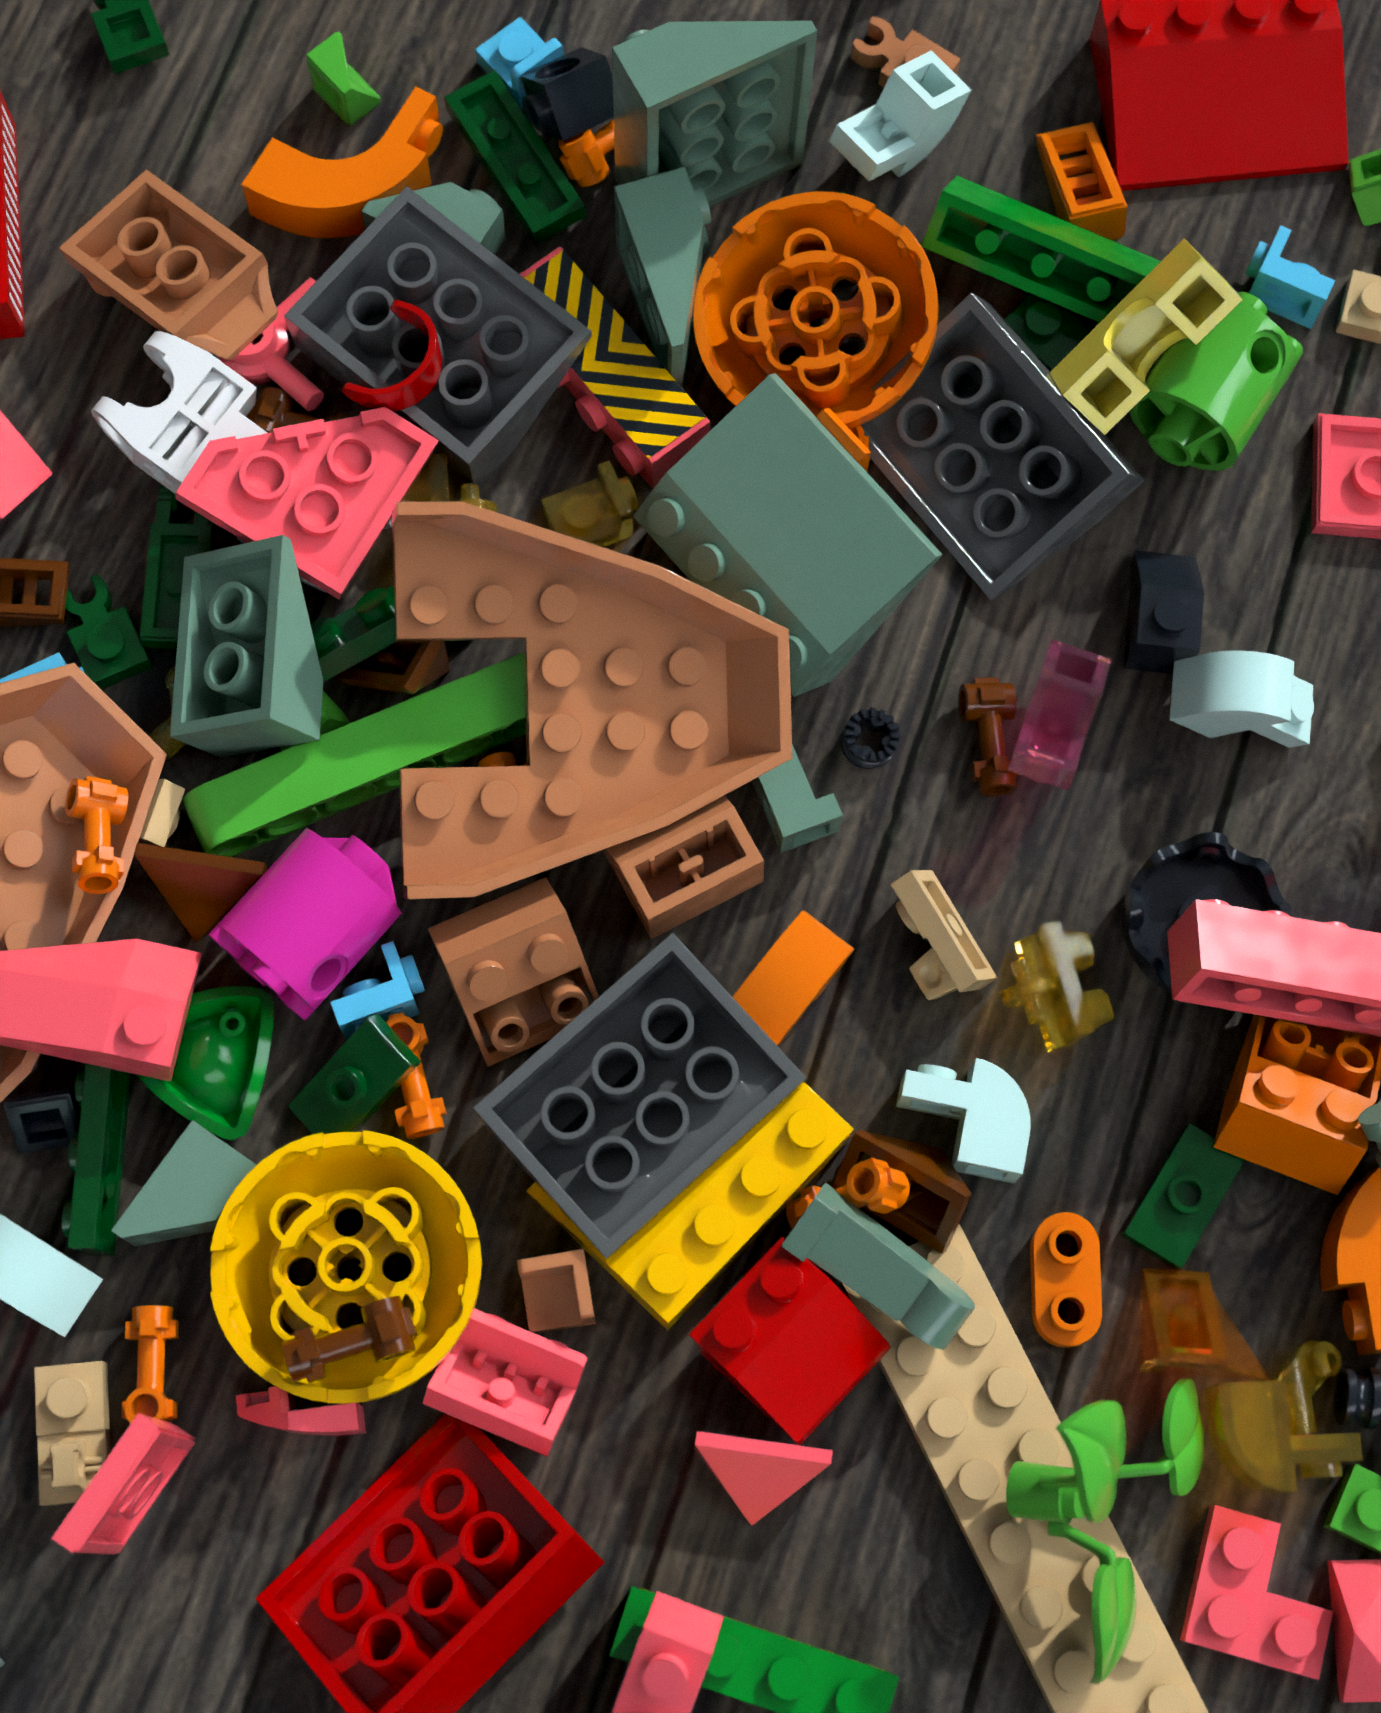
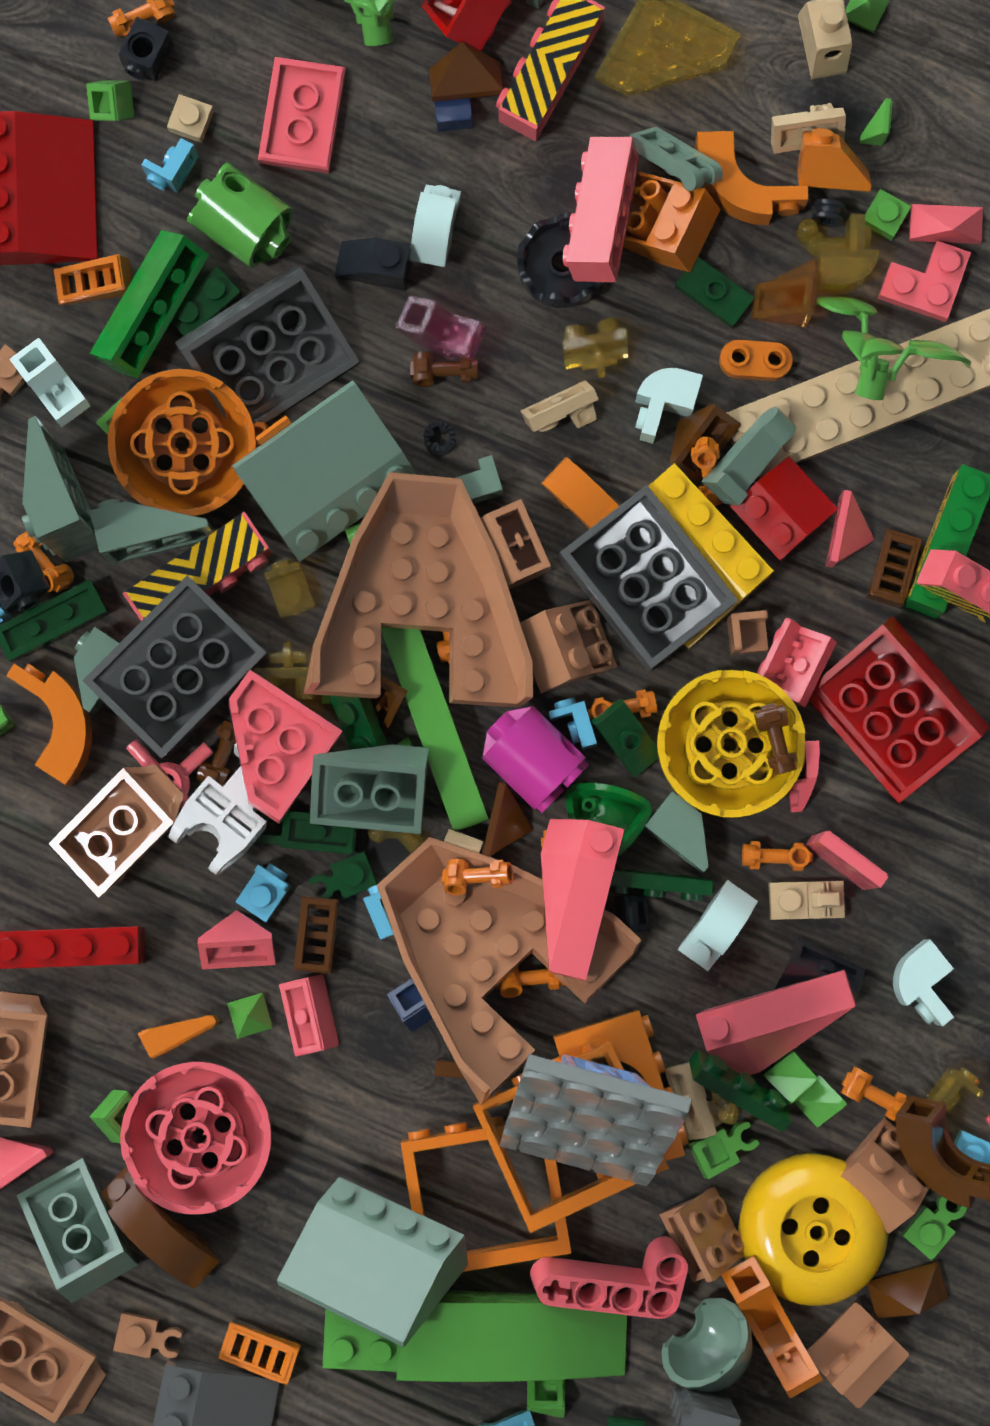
camera: 80 degrees left, 10 degrees up
red helmet [342,300,442,411] -> none
light yellow arch [1050,239,1243,435] -> none
none -> medium azure bracket [236,863,292,923]
none -> reddish brown slope [865,529,922,609]

